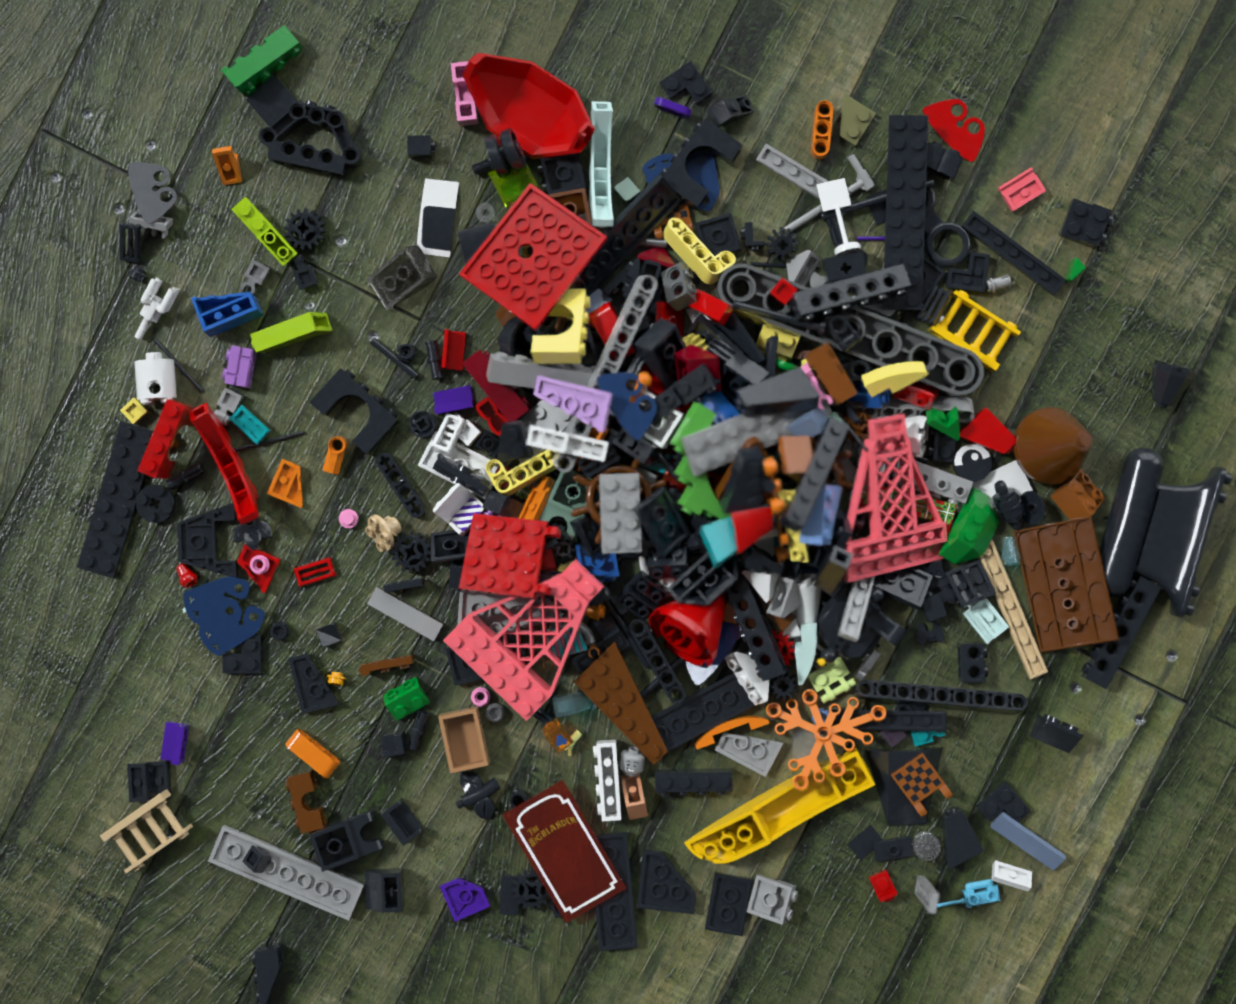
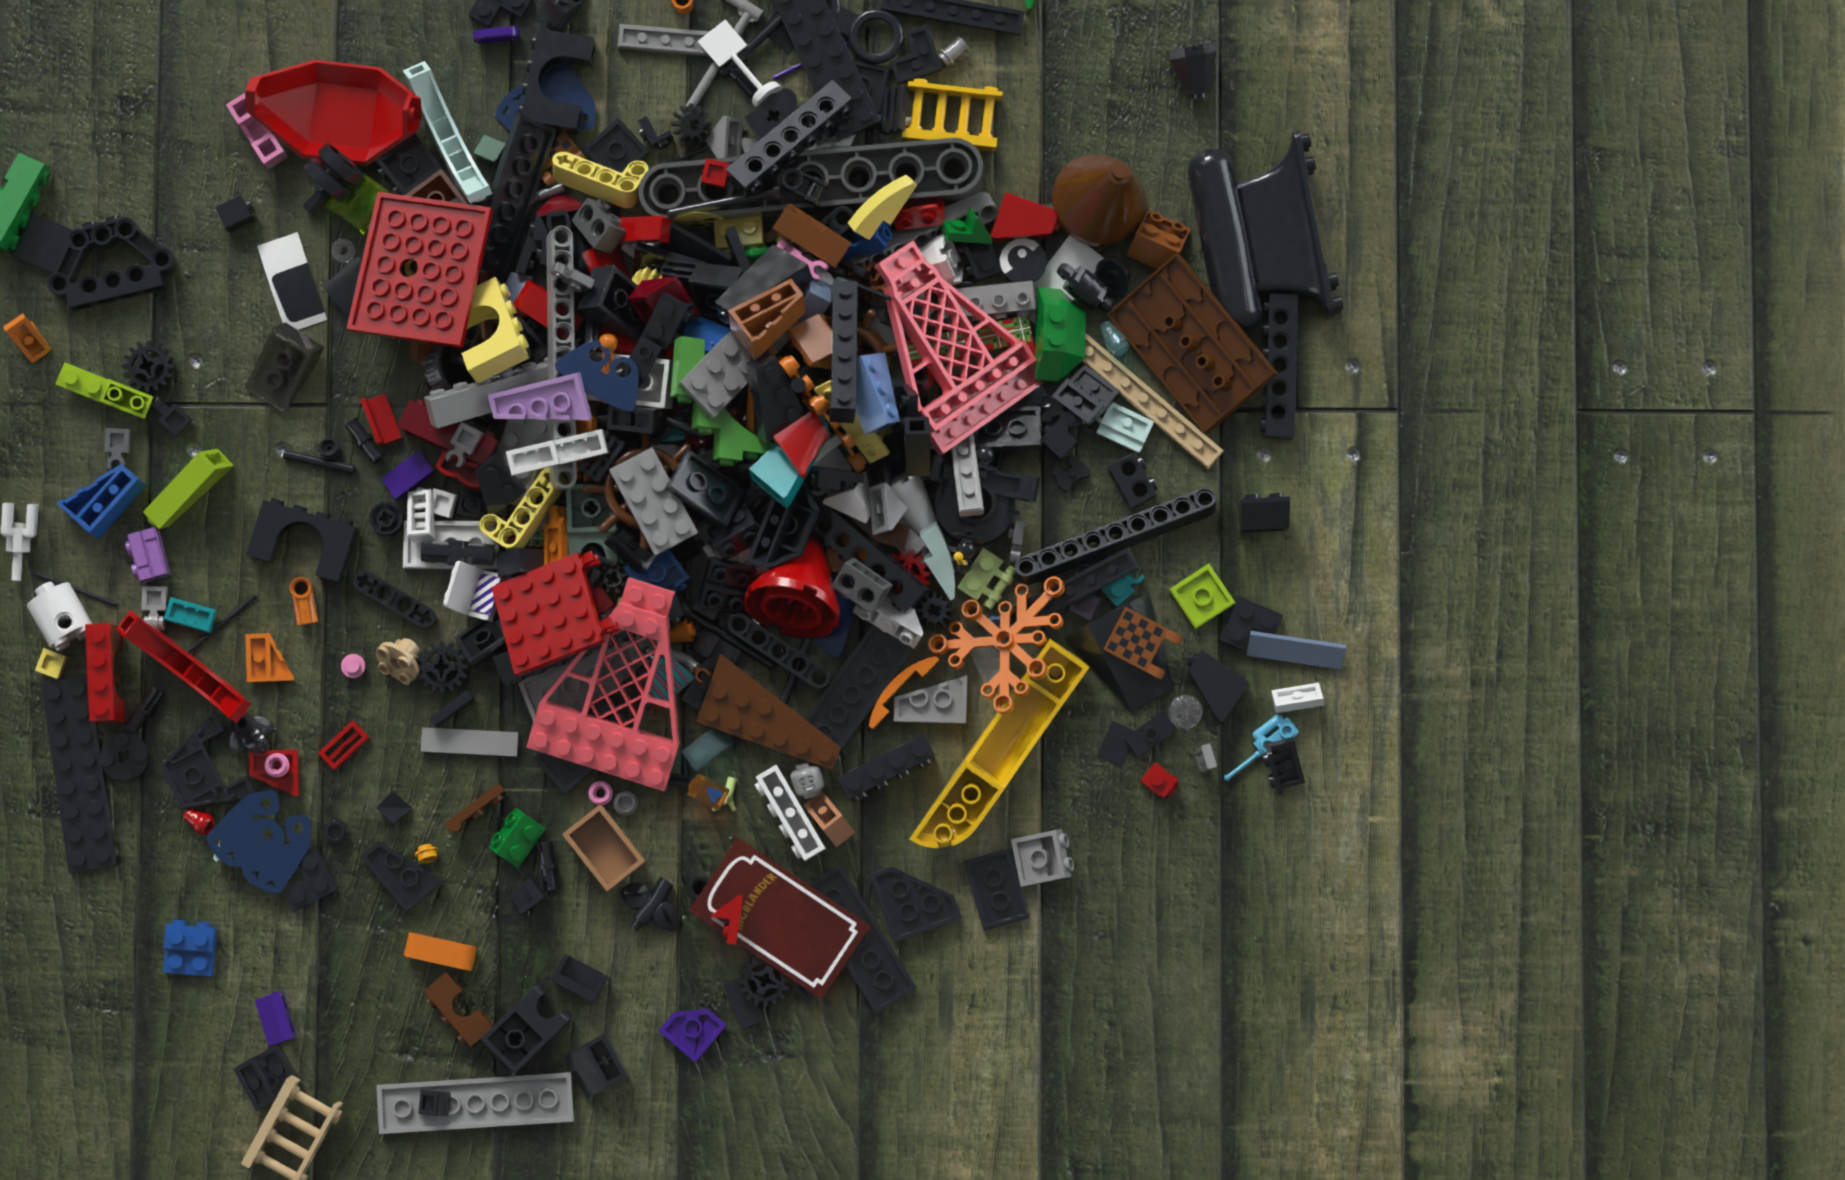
camera: 30 degrees left, 5 degrees down
none -> blue plate [163,919,218,976]
none -> flat silver plate [445,422,484,467]
none -> flat silver plate [549,262,595,292]
none -> red slope [711,895,743,945]
none -> dark orange wedge [728,279,806,360]
none -> dark grey brick [832,558,893,613]
none -> lime tile [1169,564,1235,630]
none -> black bracket [1263,737,1305,795]

